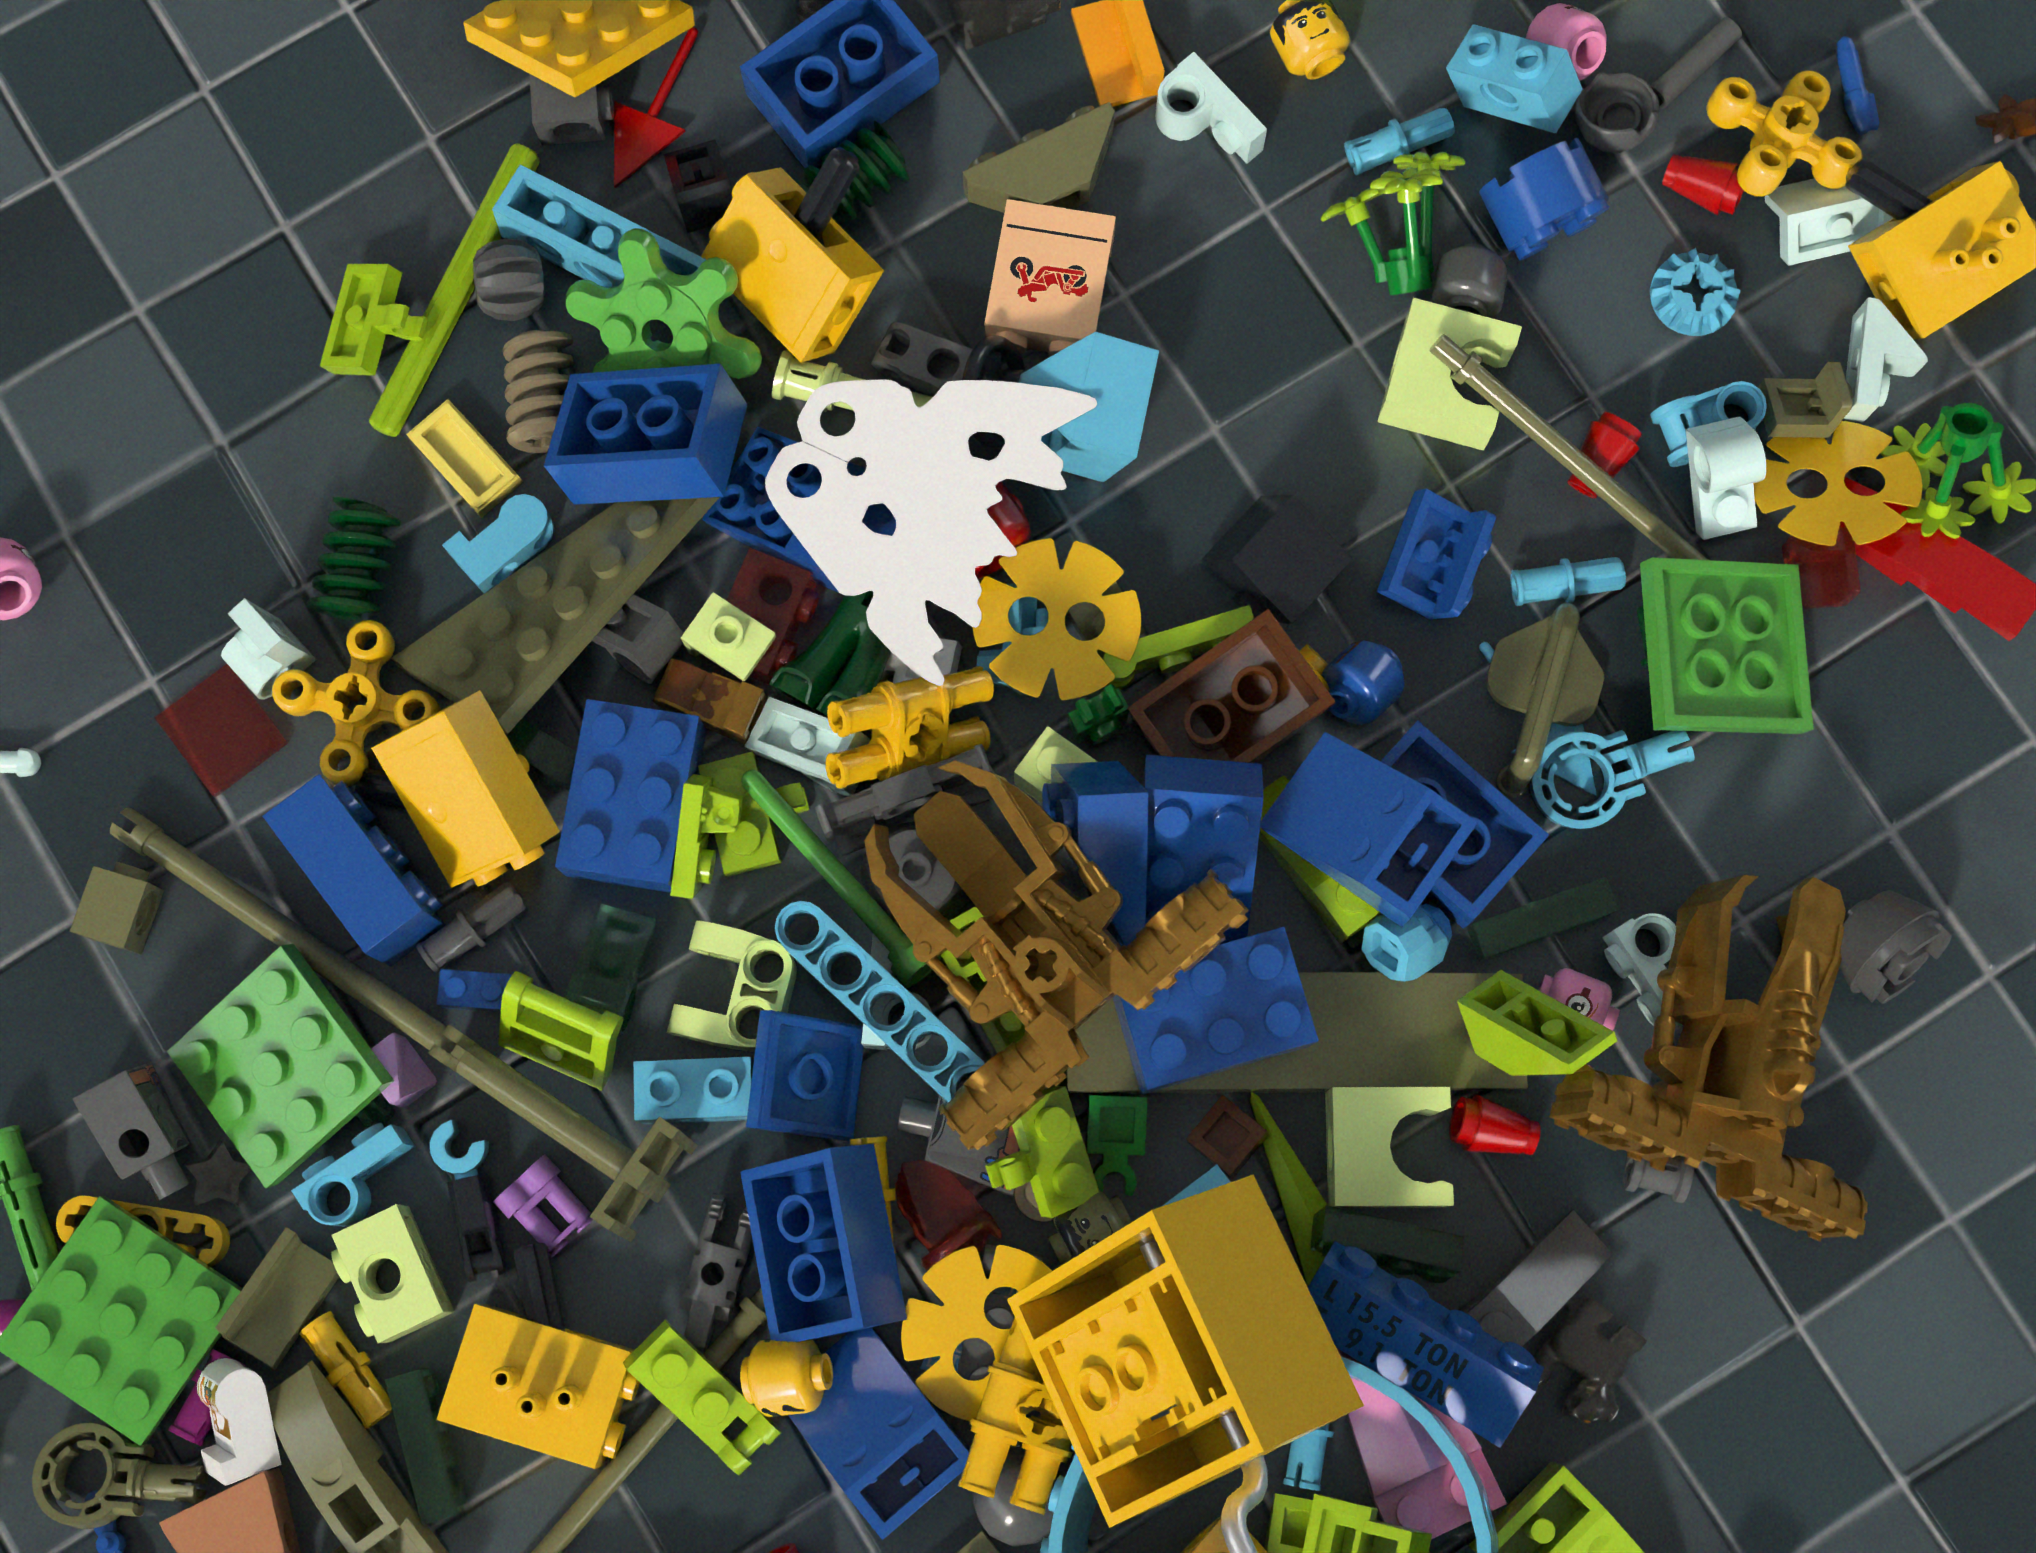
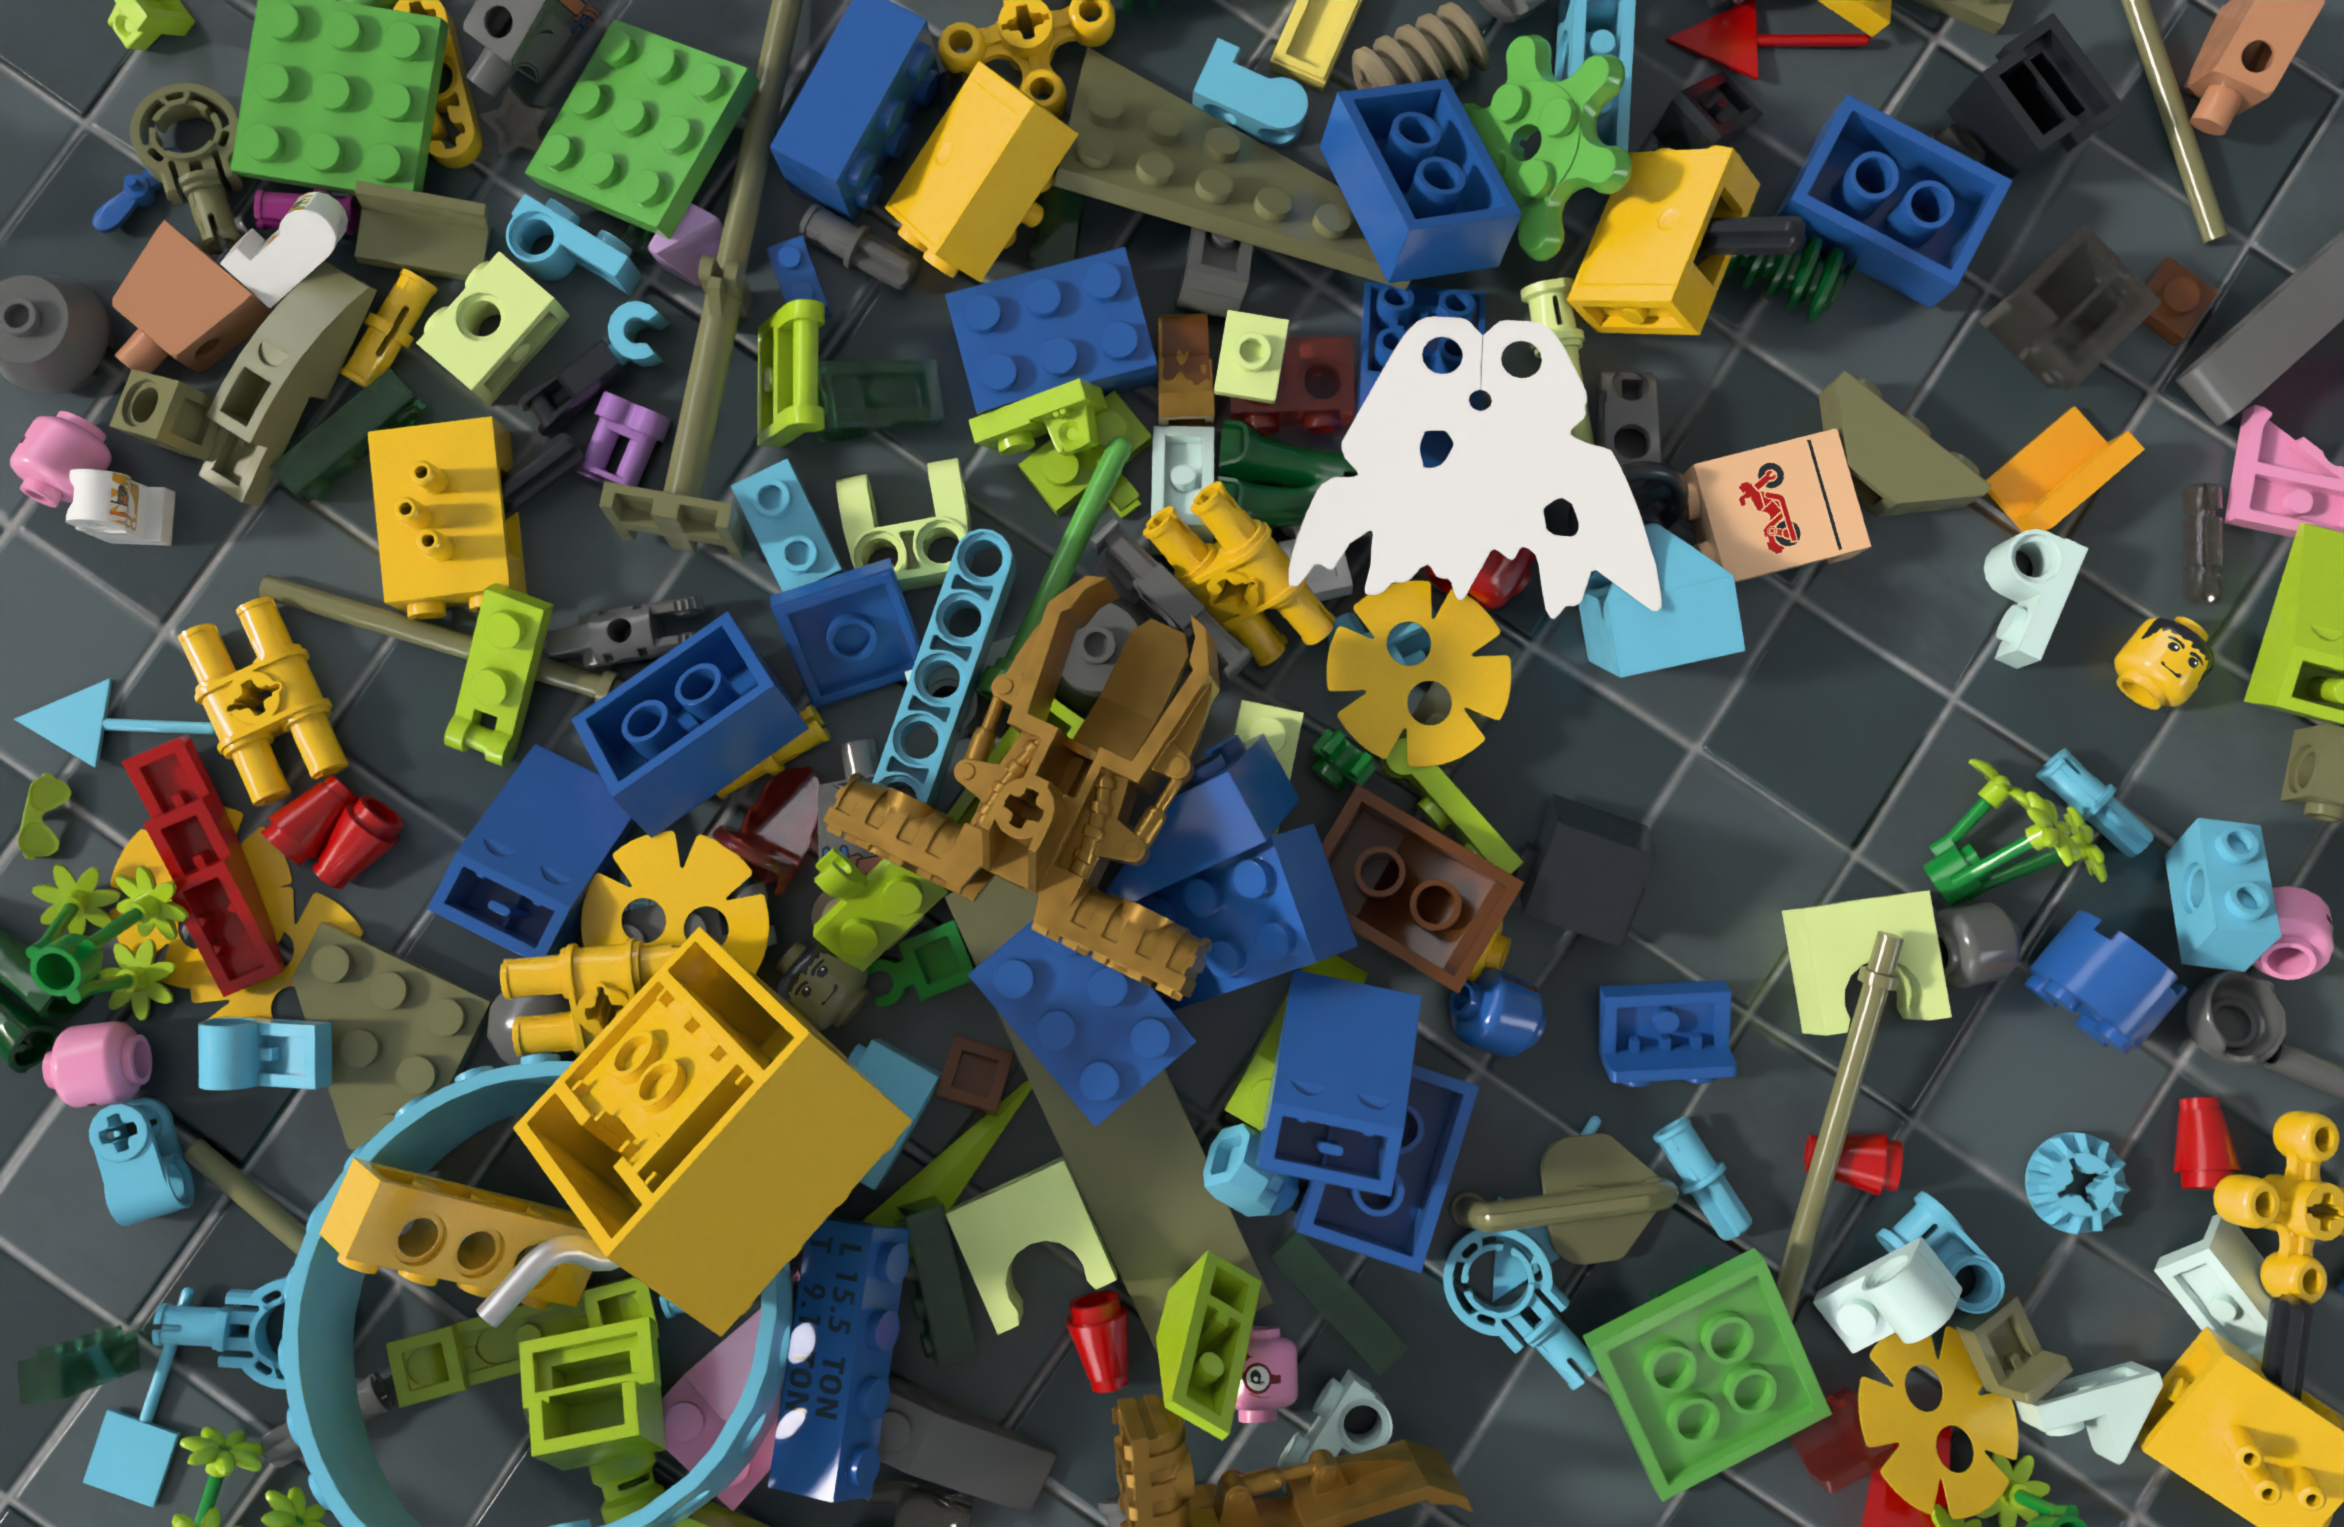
camera: 60 degrees right, 5 degrees up
yellow head [740,1339,833,1417] -> none

